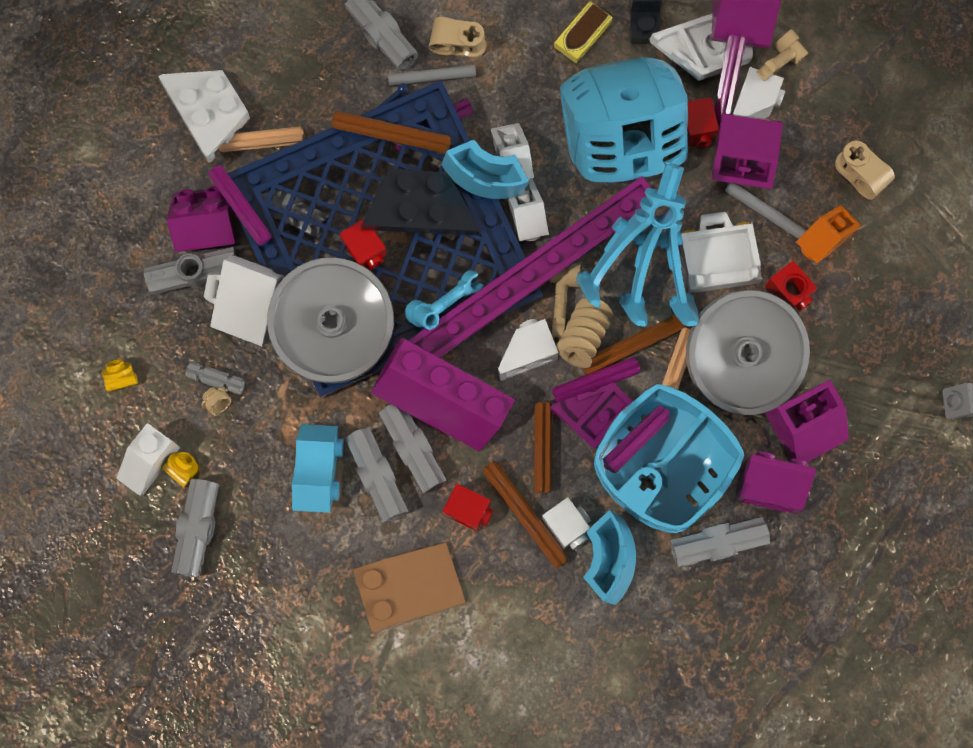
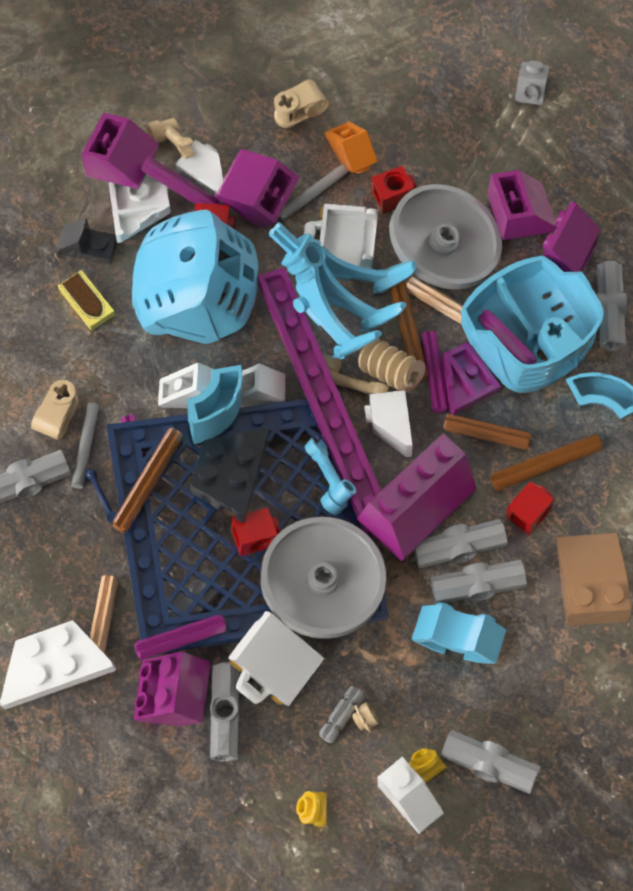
camera: 75 degrees left, 10 degrees down
white brick [541,497,591,550] -> none

